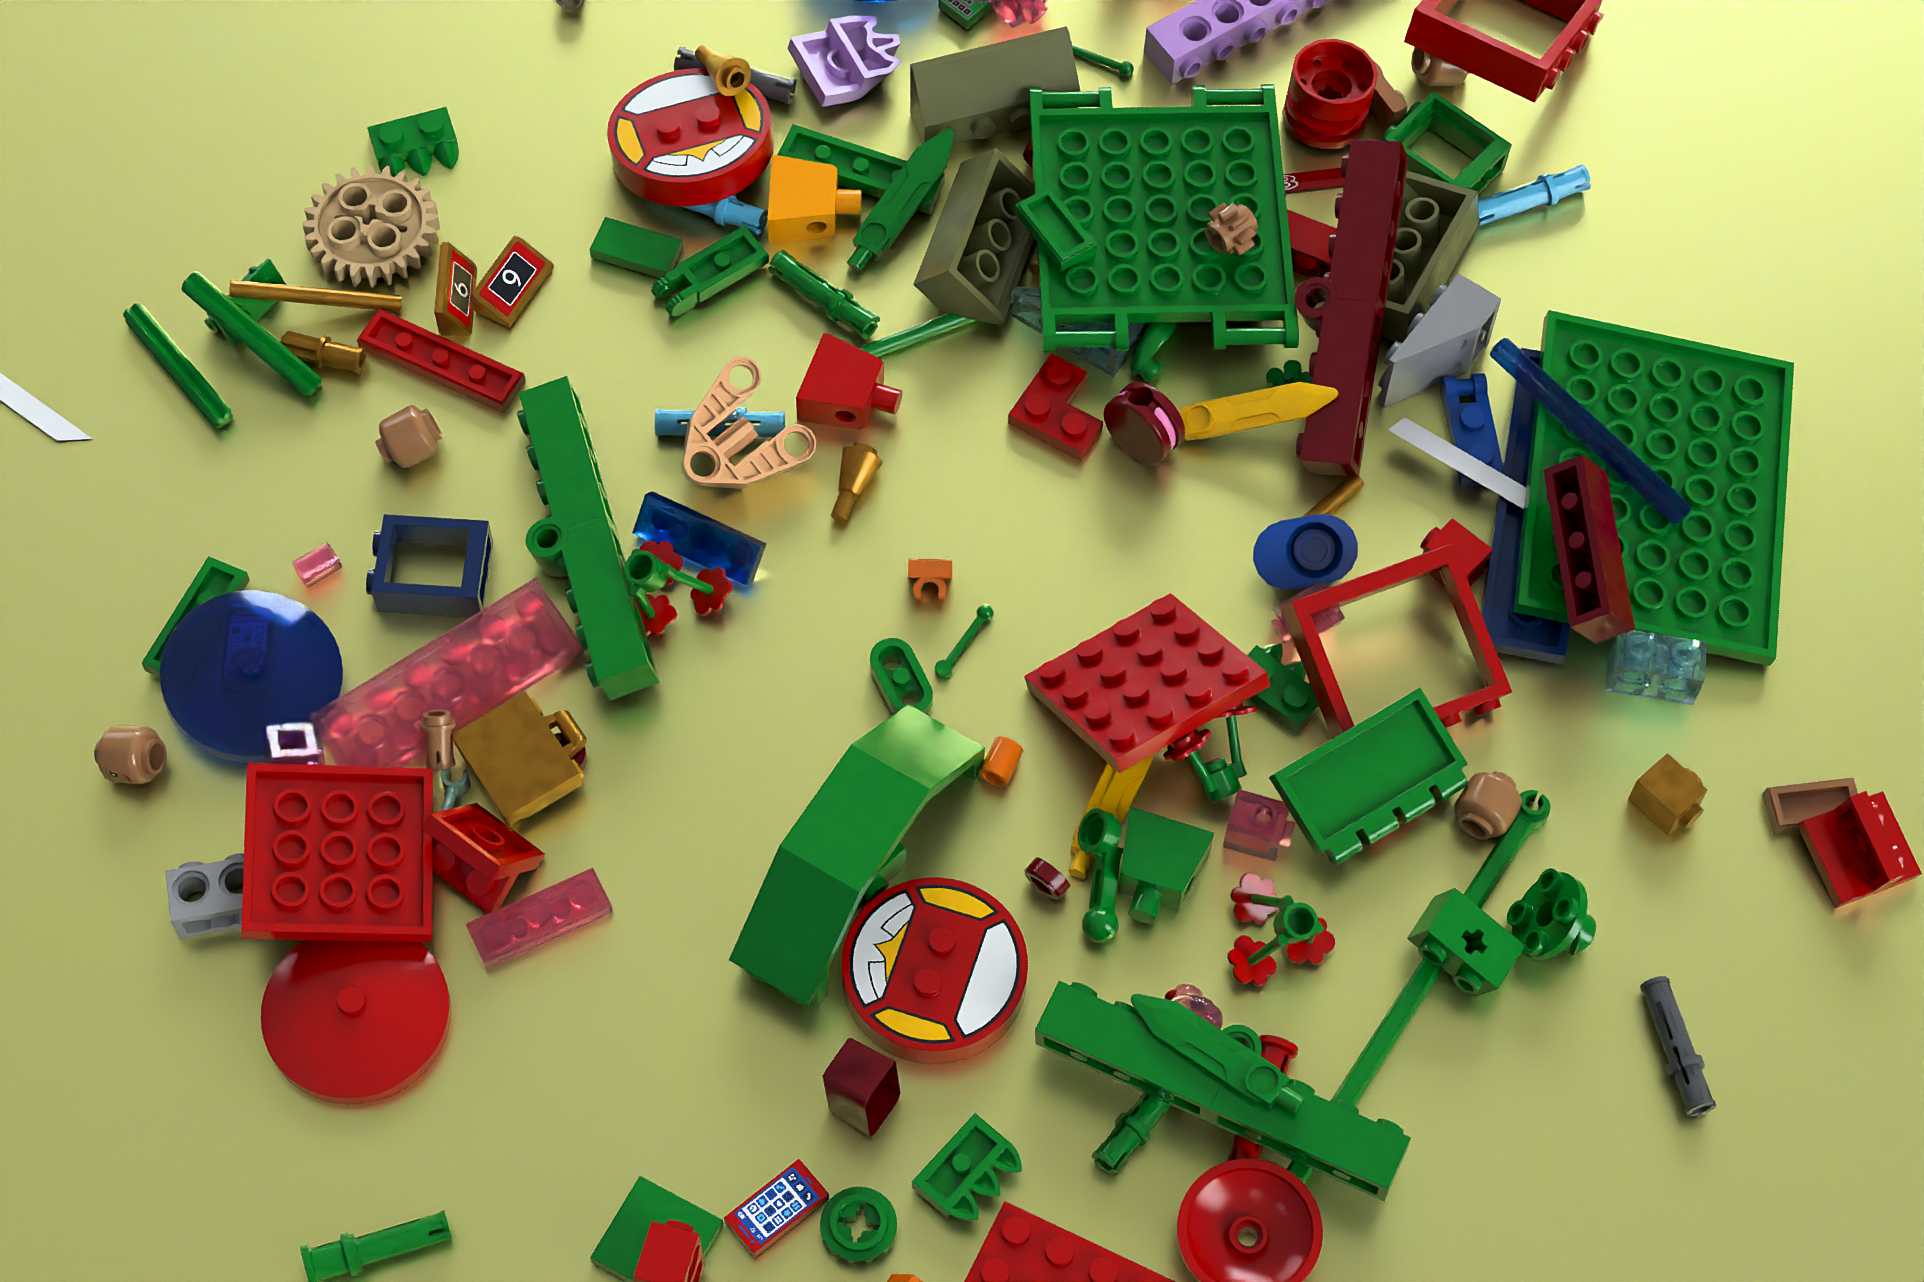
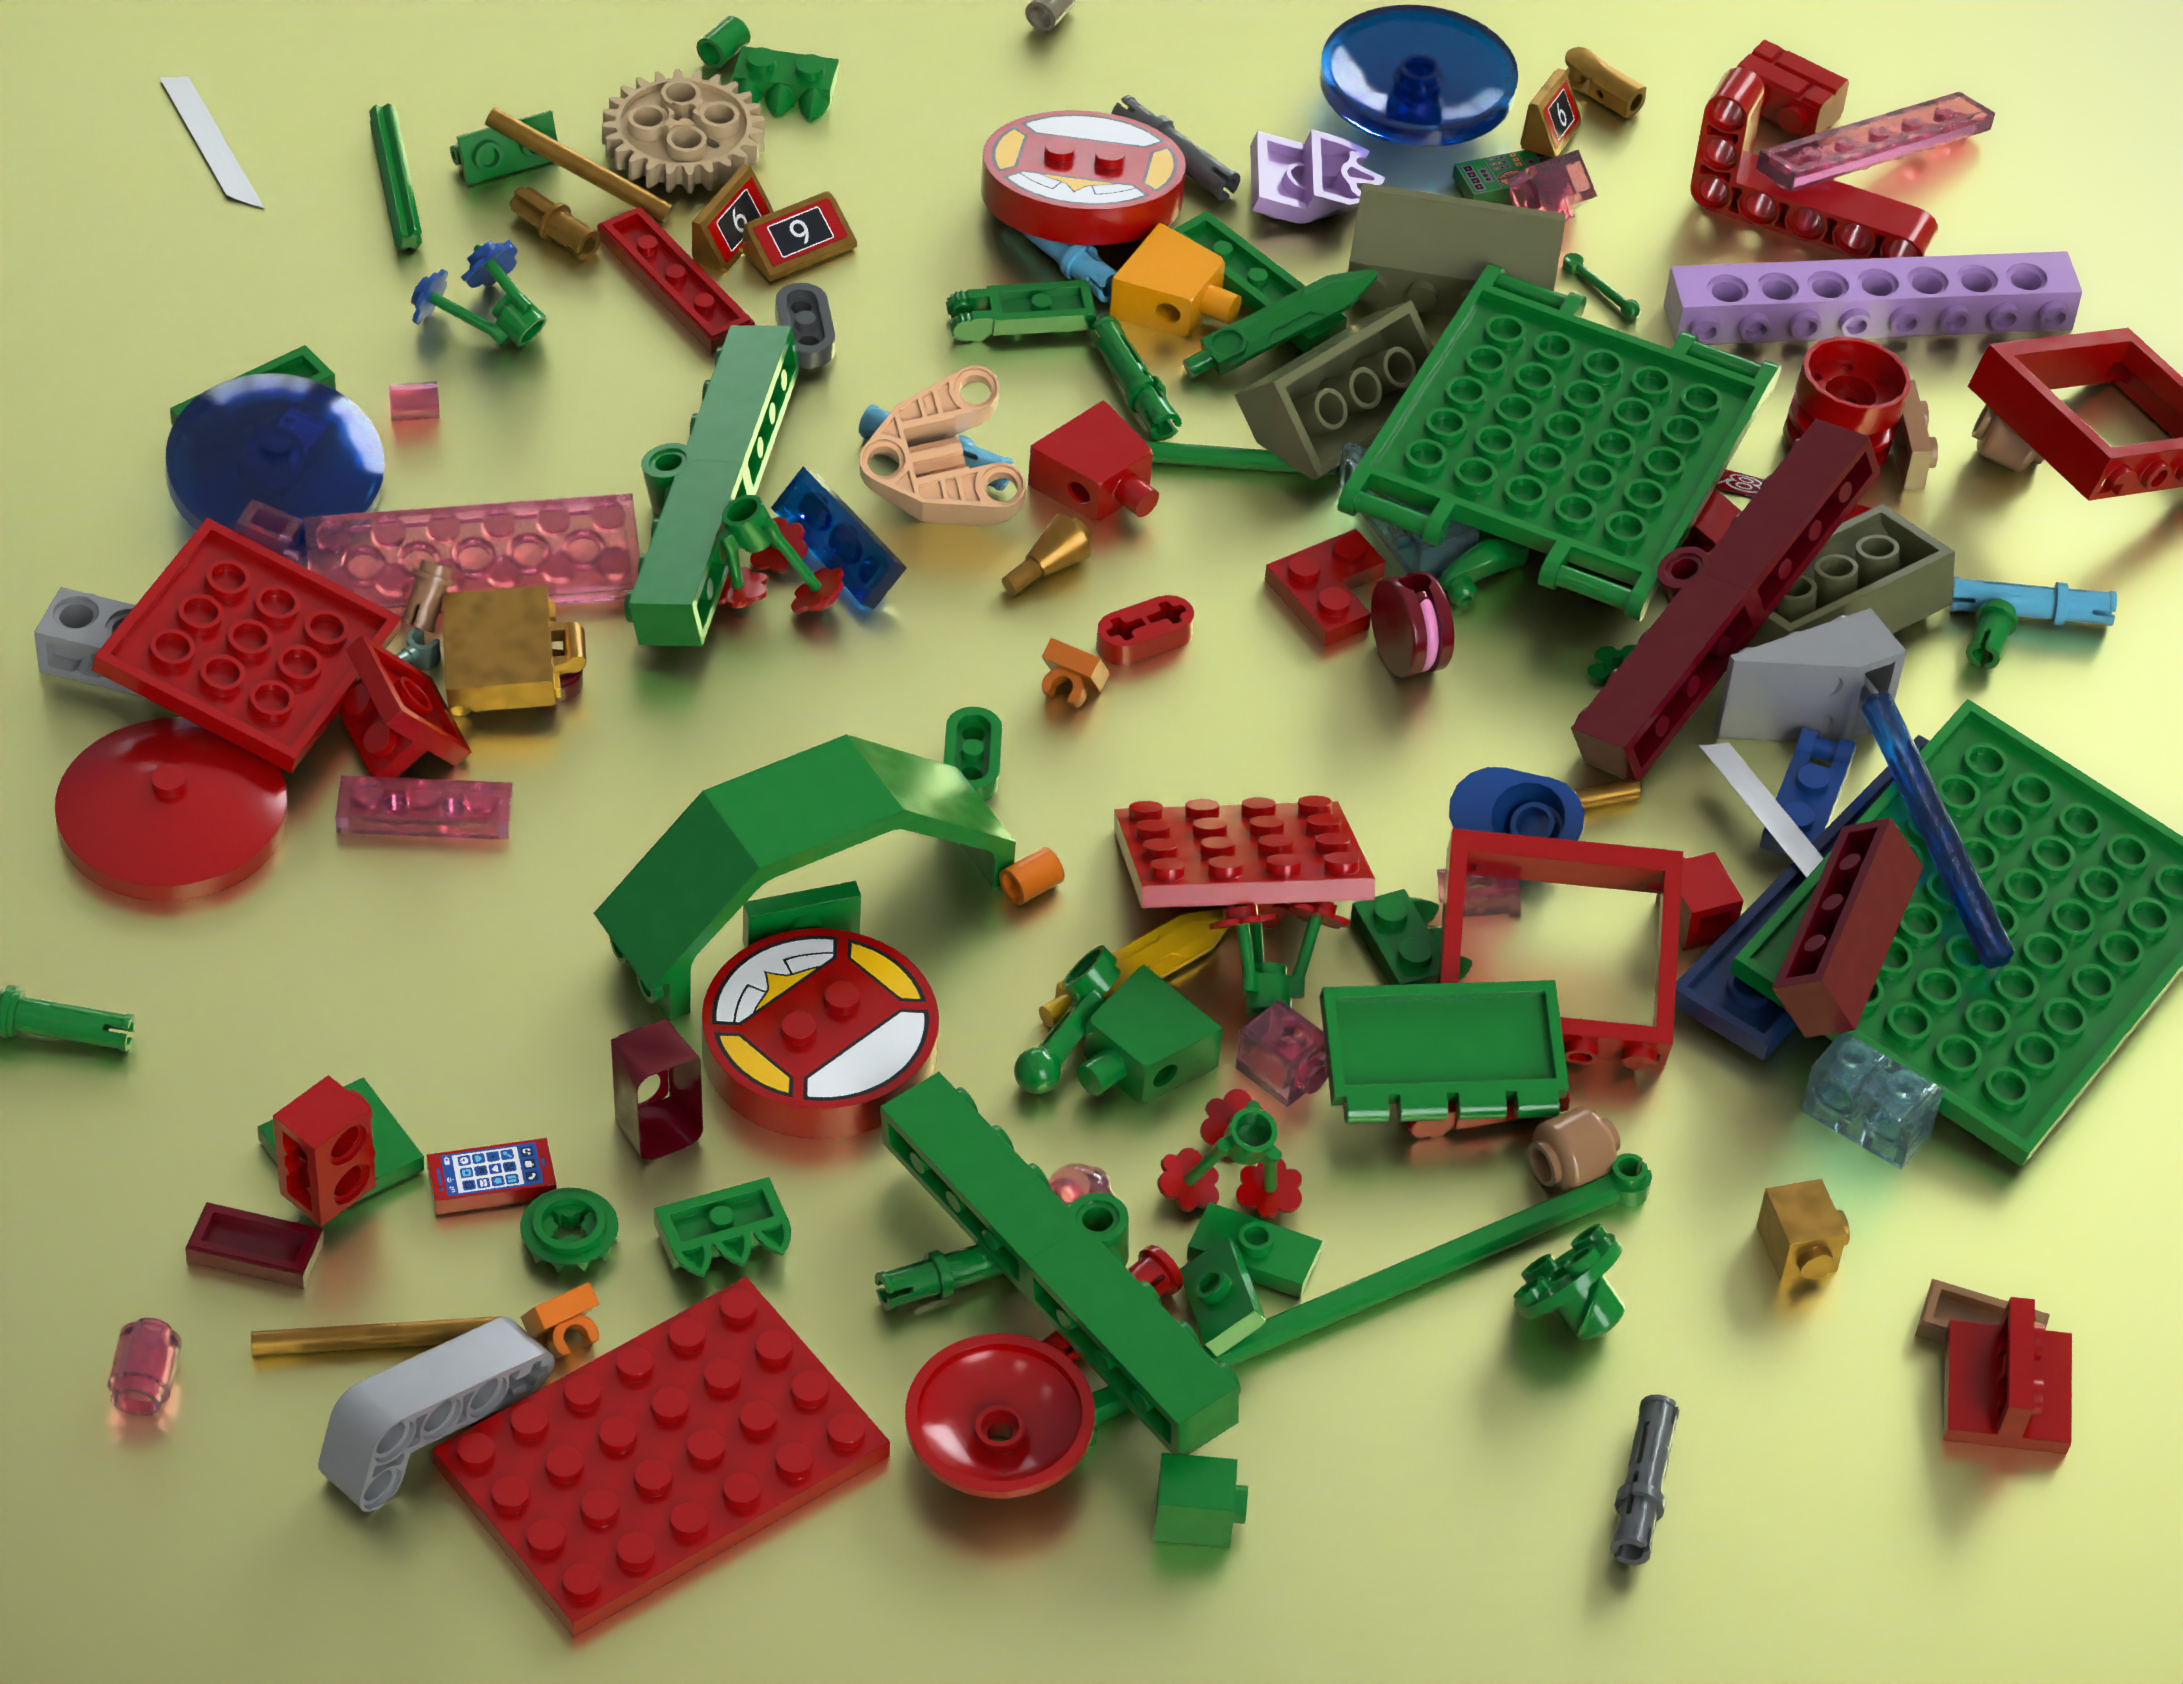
camera: 25 degrees right, 15 degrees down
medium nougat head [94,724,167,785] -> none
green axle [181,271,322,397] -> none
dark blue window [366,514,493,619] -> none
medium nougat head [375,405,443,469] -> none
green tile [590,217,683,278] -> none
pearl gold cone [695,45,751,96] -> none
green hinge [935,604,994,679] -> none
green tile [1014,186,1097,272] -> none
dark red tile [1025,857,1070,900] -> none
green piece [1131,994,1305,1115] -> none
yellow piece [1180,382,1338,441] -> none
medium nougat gear [1205,202,1258,256] -> none
green window [1381,91,1512,195] -> none
green brick [1407,888,1525,996] -> none
none -> plant [411,240,547,347]
none -> green hinge [696,16,751,69]
none -> dark grey plate [775,283,835,369]
none -> red beam [1096,595,1195,666]
none -> green brick [1154,1453,1248,1548]
none -> green plate [1180,1236,1267,1357]
none -> green plate [1186,1202,1323,1298]
none -> green pin [1966,599,2018,668]

